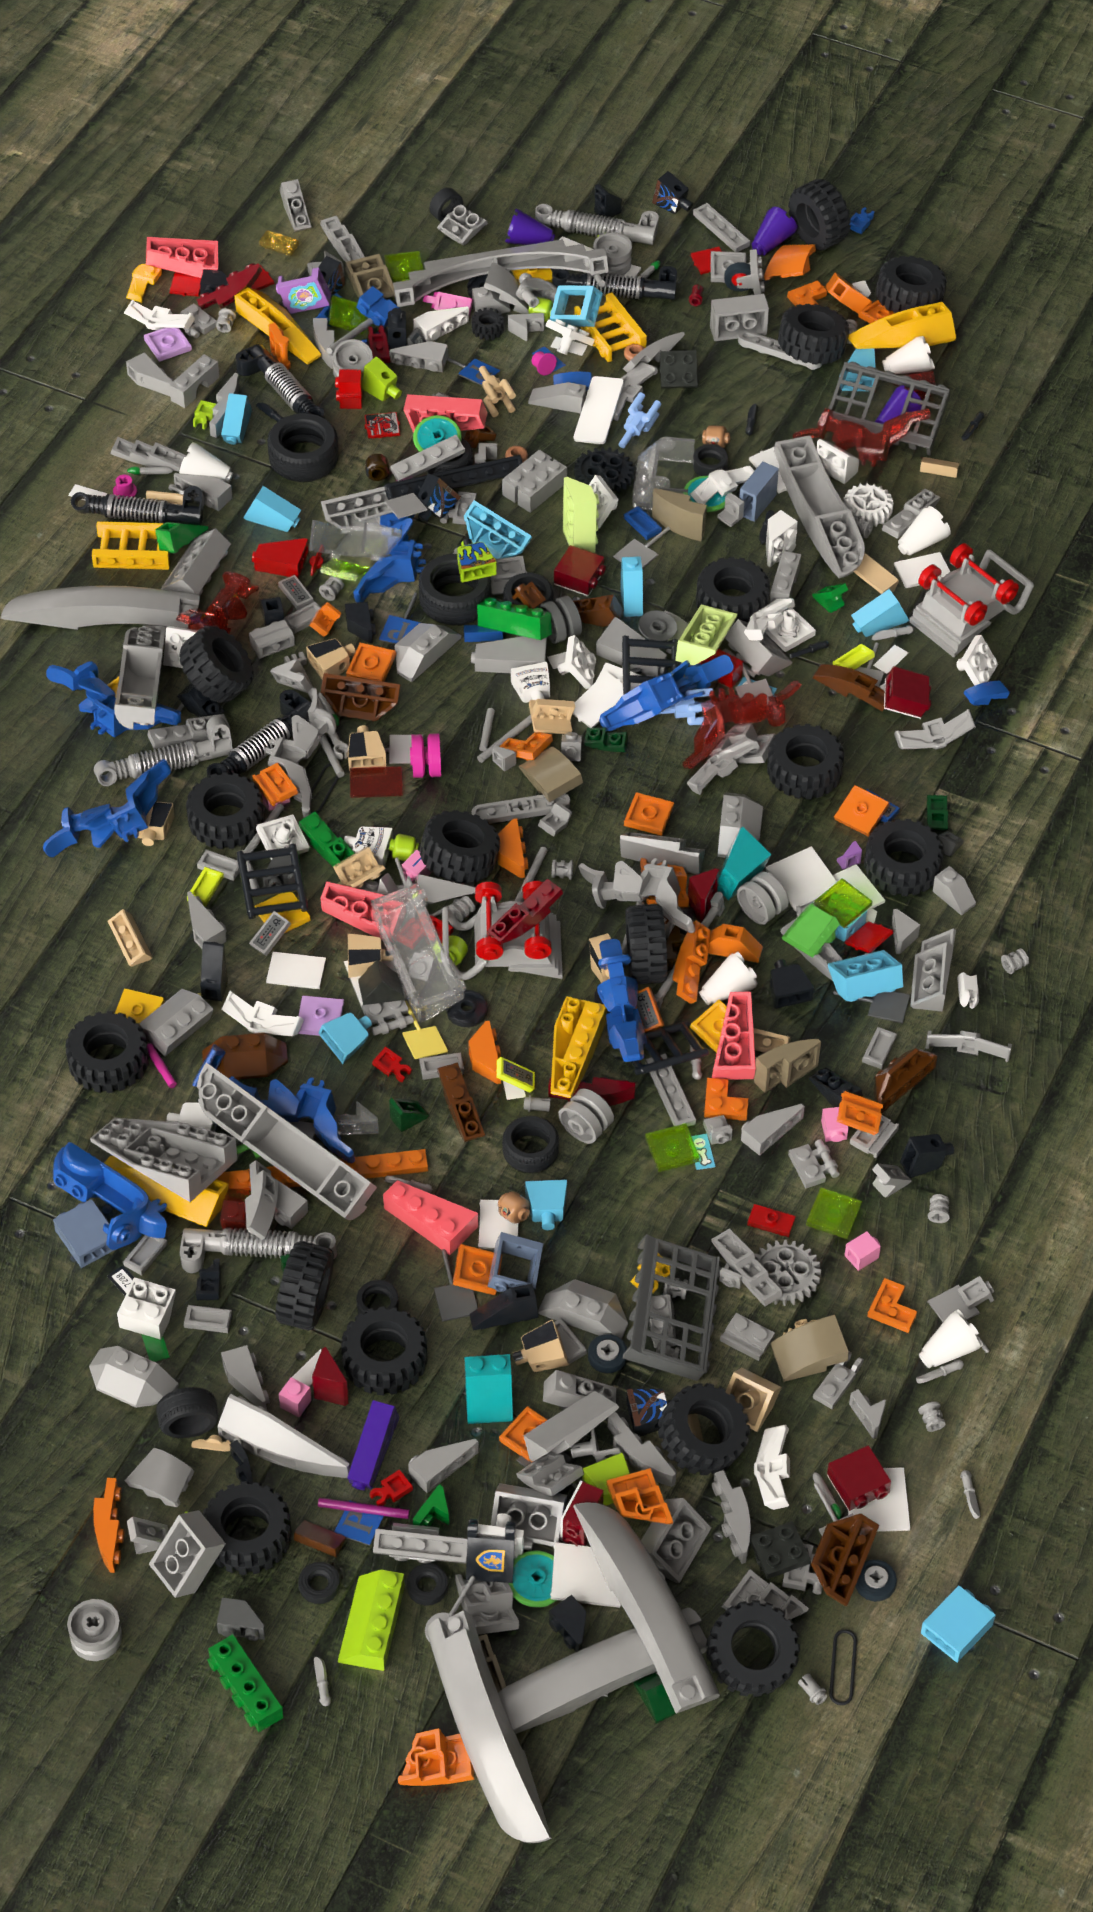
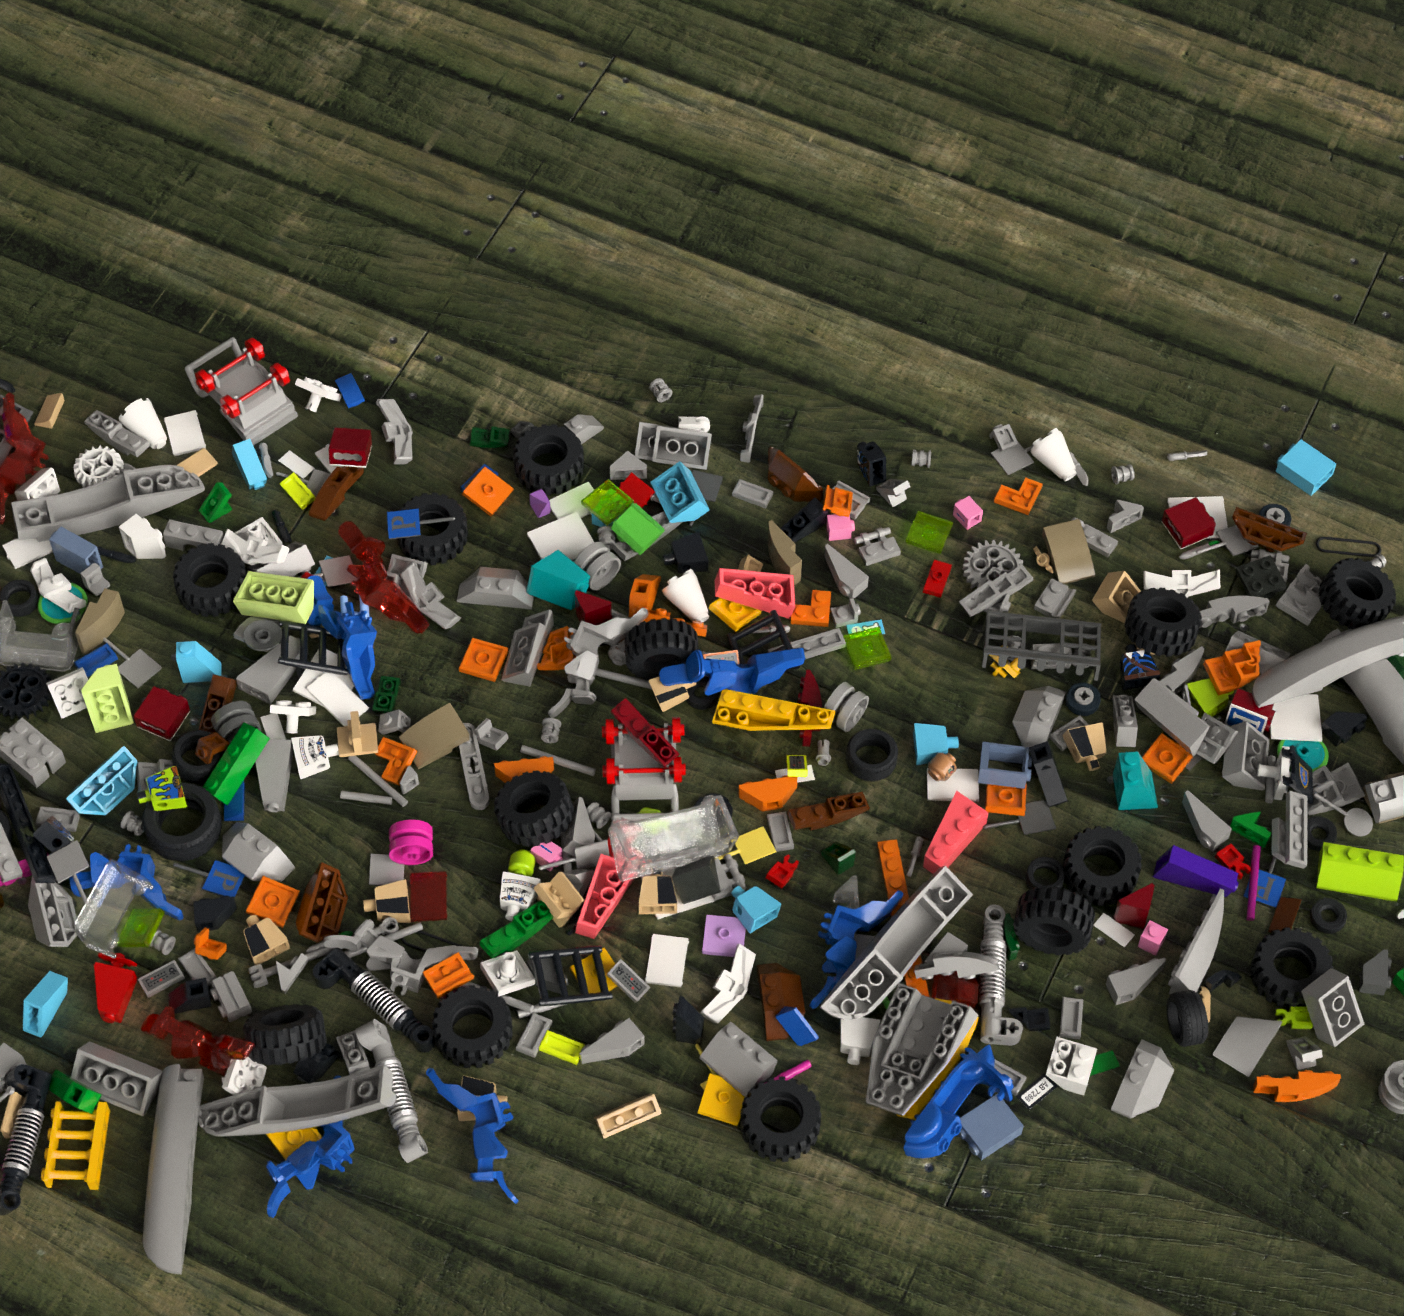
camera: 90 degrees left, 5 degrees up
none -> blue piece [387,508,455,540]

